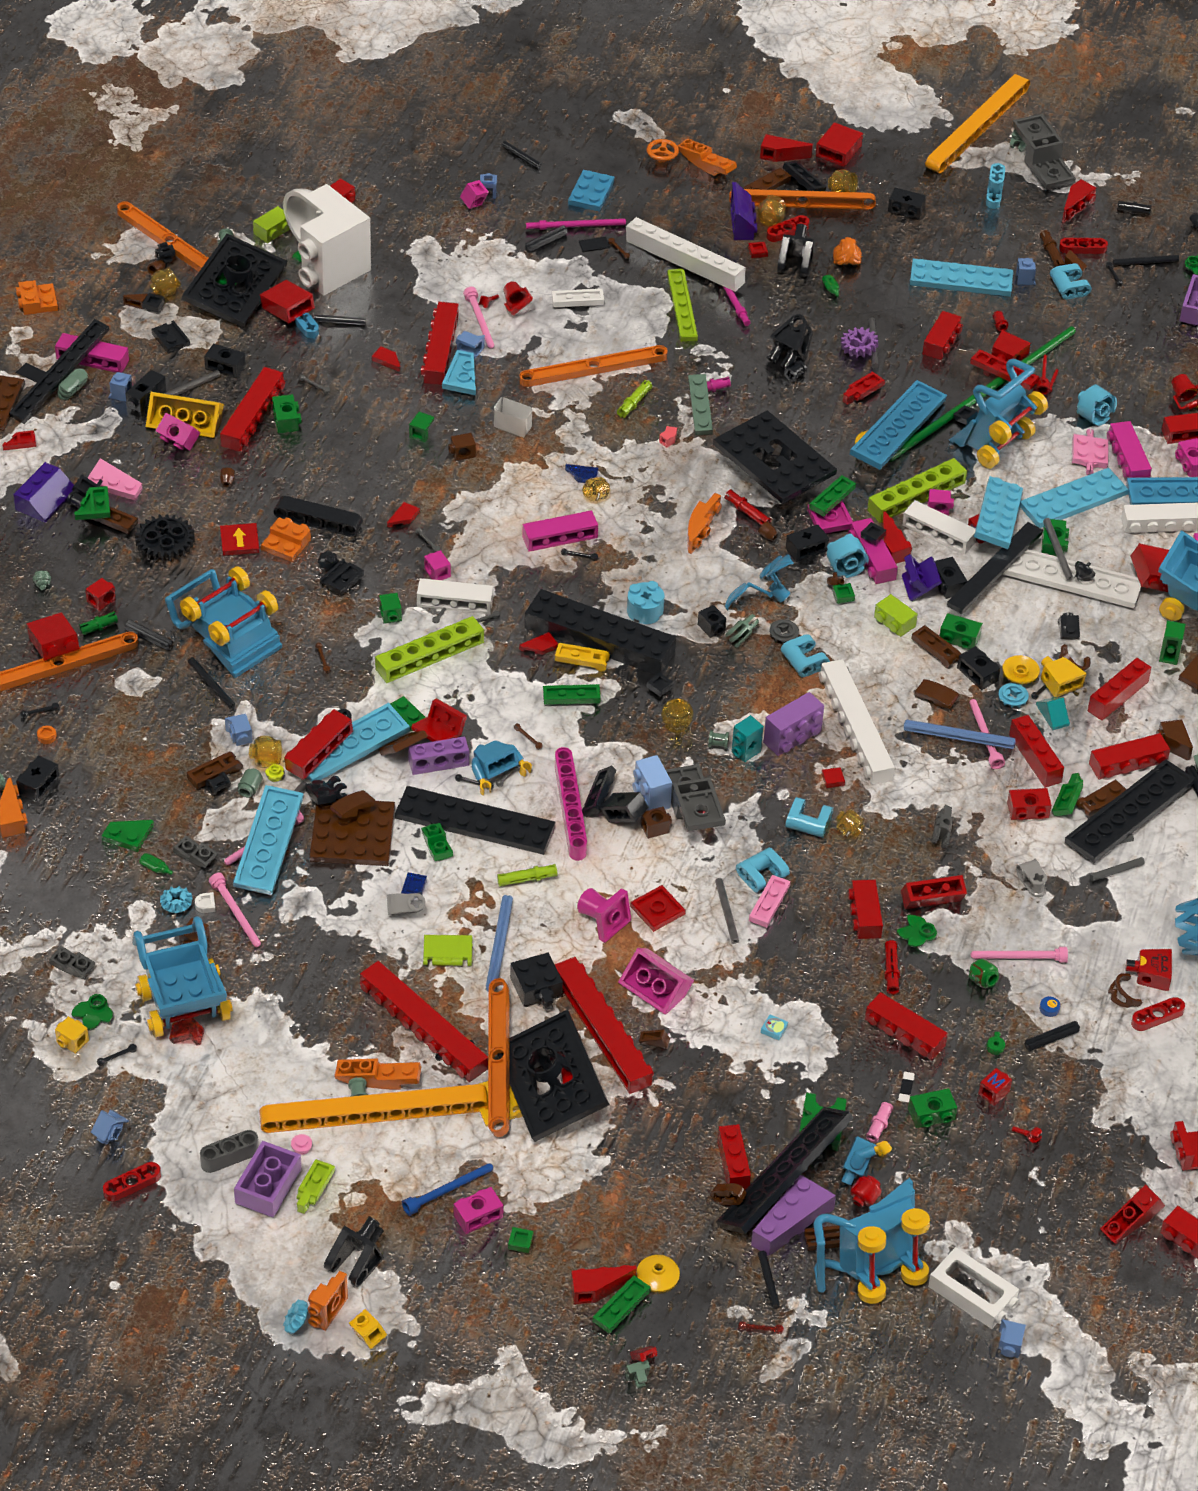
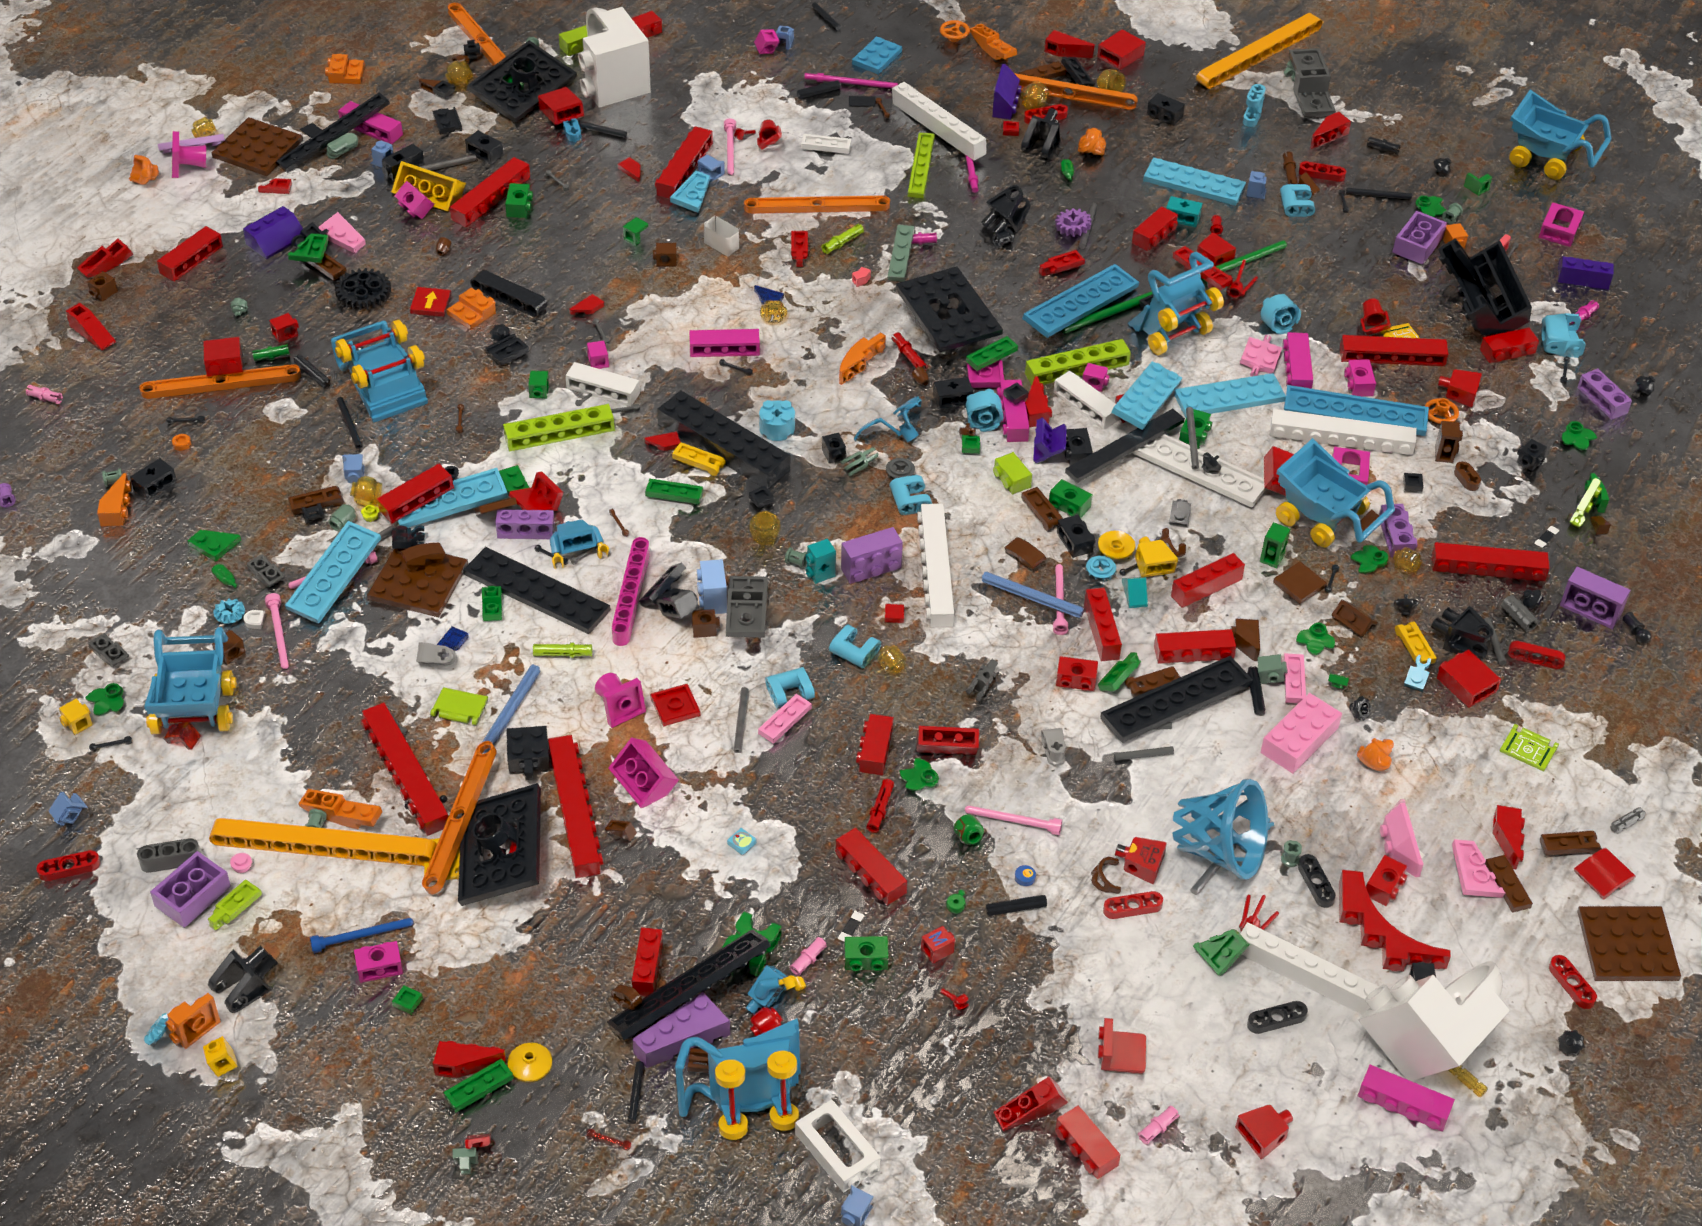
camera: 15 degrees right, 0 degrees up
none -> red hinge [791,231,808,267]
none -> teal brick [1166,196,1203,228]

